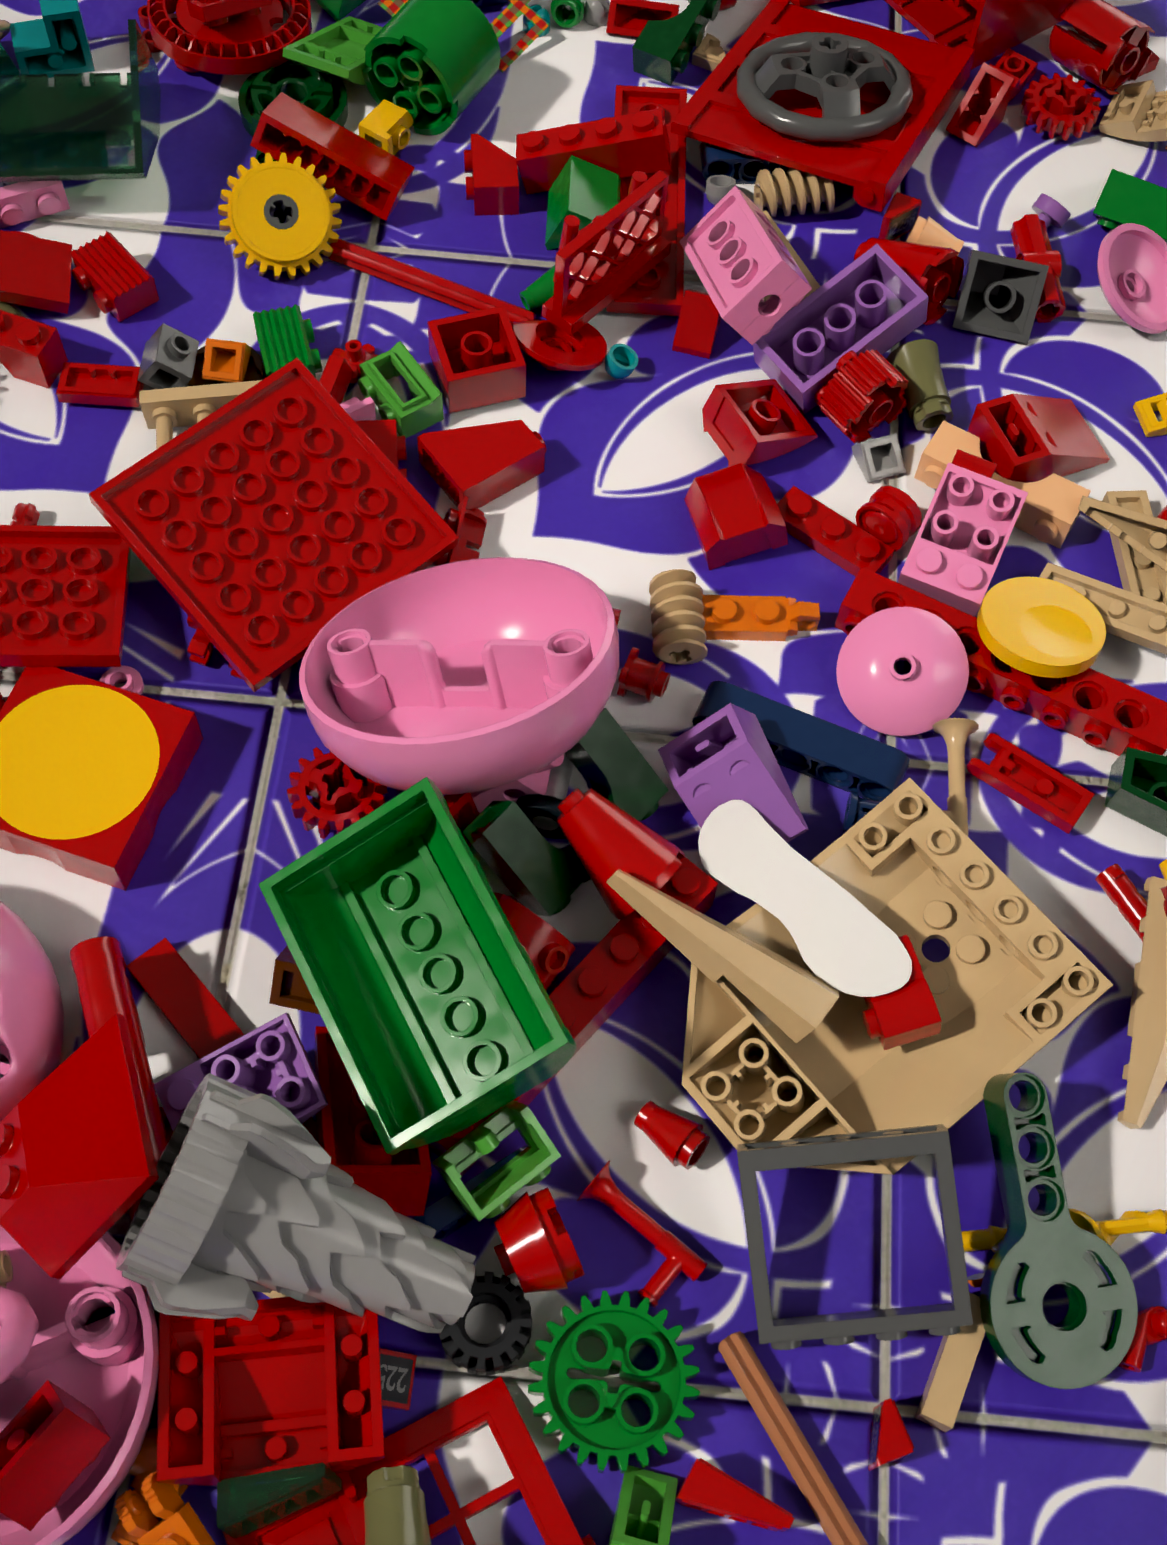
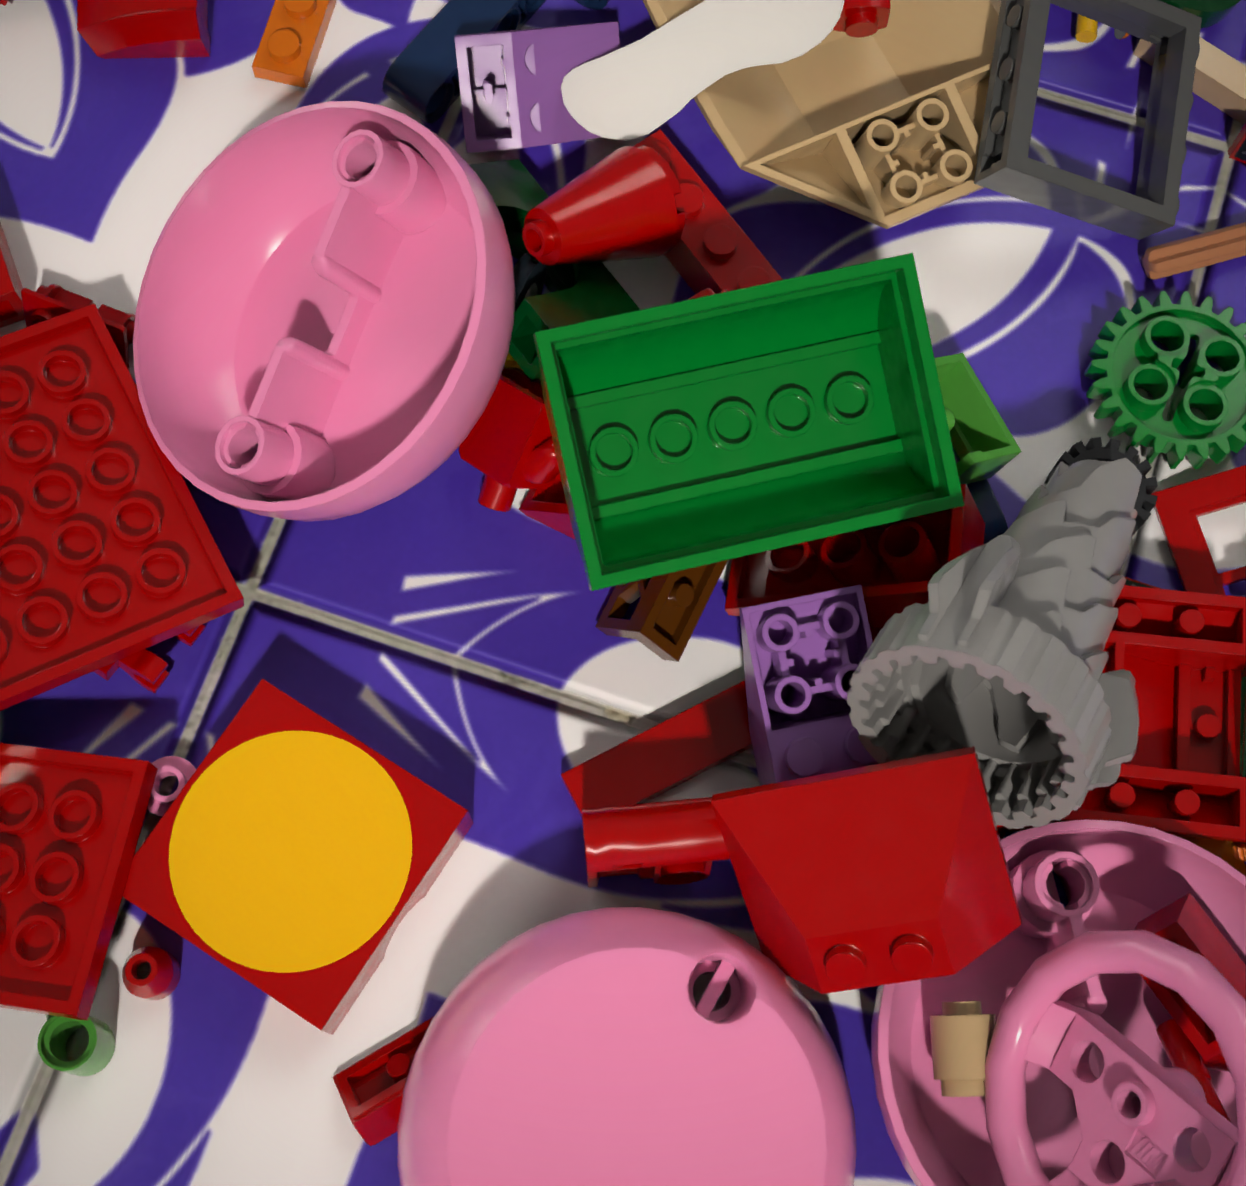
camera: 75 degrees left, 10 degrees up
red gear [287,747,388,839] -> none
red cone [494,1187,585,1293] -> none
red piece [577,1160,708,1308] -> none
tan wedge [606,869,840,1044] -> none
red cone [634,1101,710,1170] -> none
tan piece [649,569,708,665] -> none

